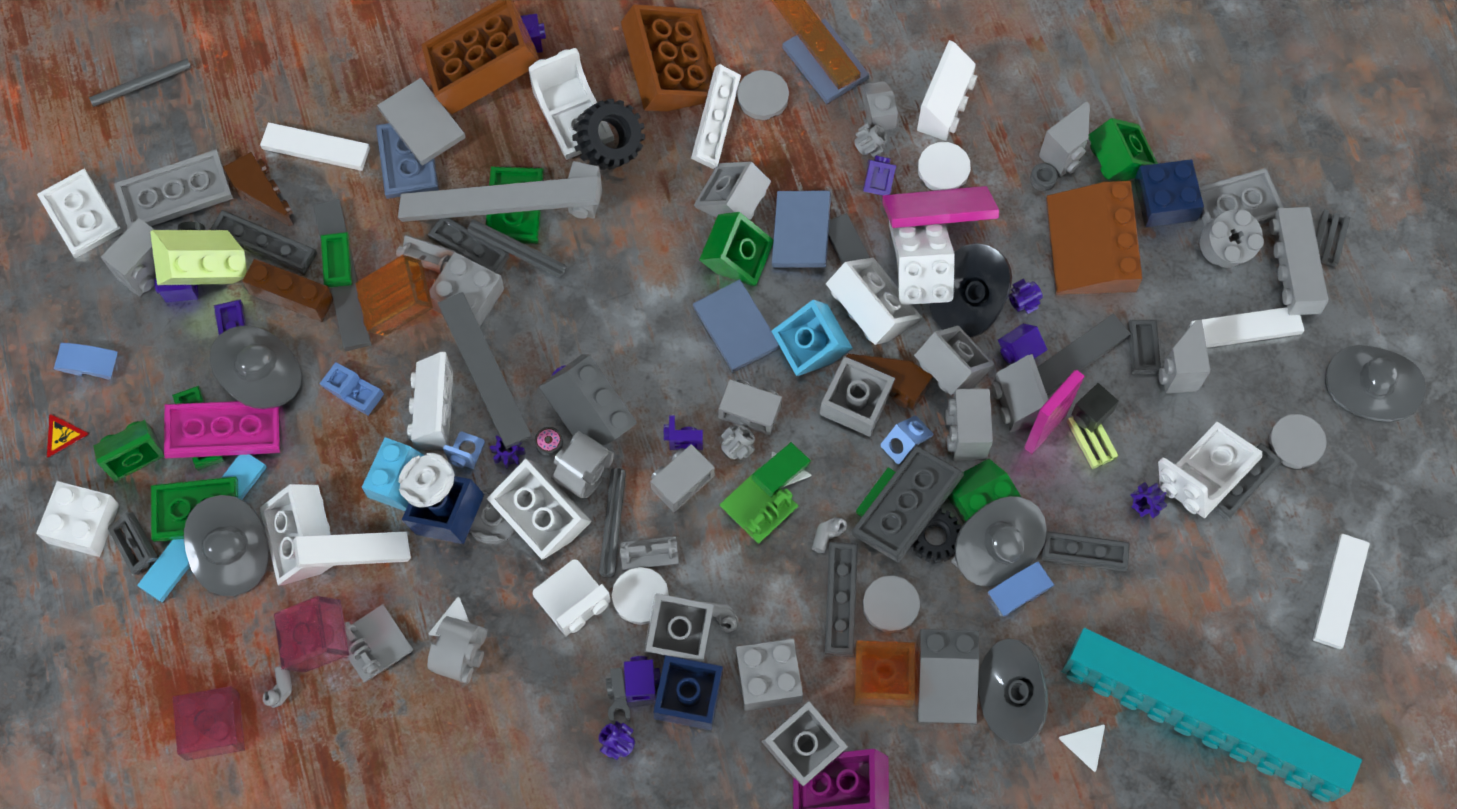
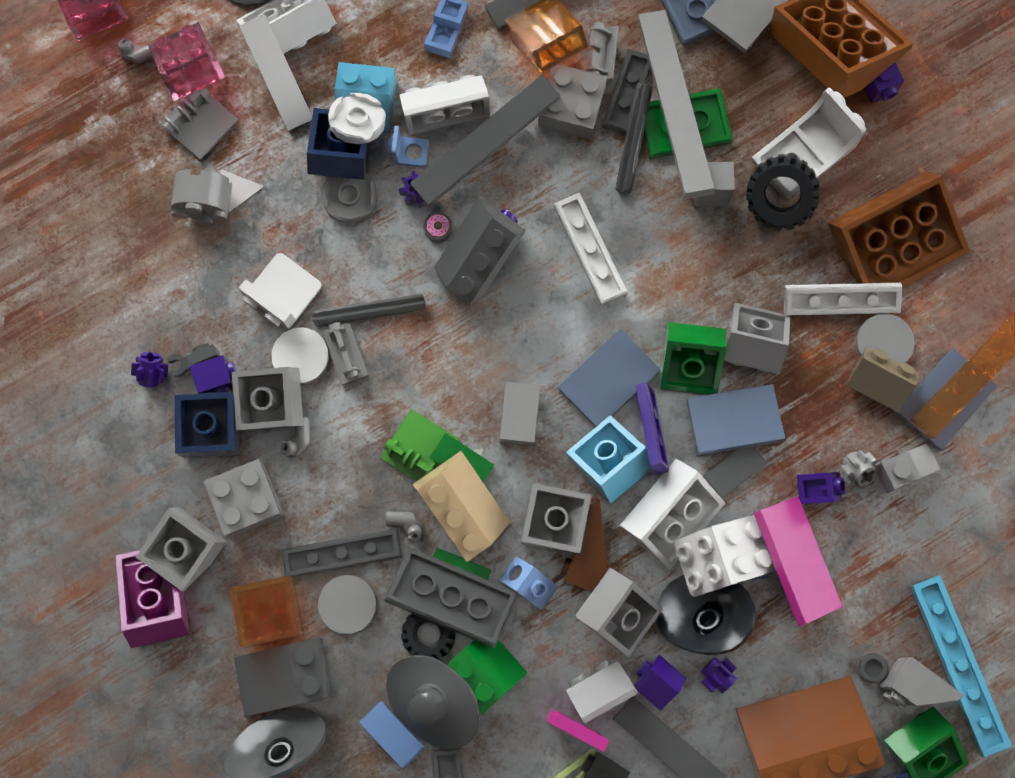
camera: 80 degrees right, 10 degrees up
white slope [487,459,592,560] -> none
light grey brick [551,431,614,499] -> none
light grey brick [650,444,715,512] -> none
dark purple bracket [664,415,703,450] -> none
light grey gear [721,425,755,460] -> none
white slope [917,40,978,141] -> none
white tile [918,142,971,191] -> none
light grey brick [946,389,993,461] -> none
none -> tan slope [412,451,510,562]
none -> white tile [554,192,628,306]
none -> dark purple tile [636,382,669,475]
none -> dark tan brick [847,346,919,413]
none -> medium azure plate [910,575,1012,757]

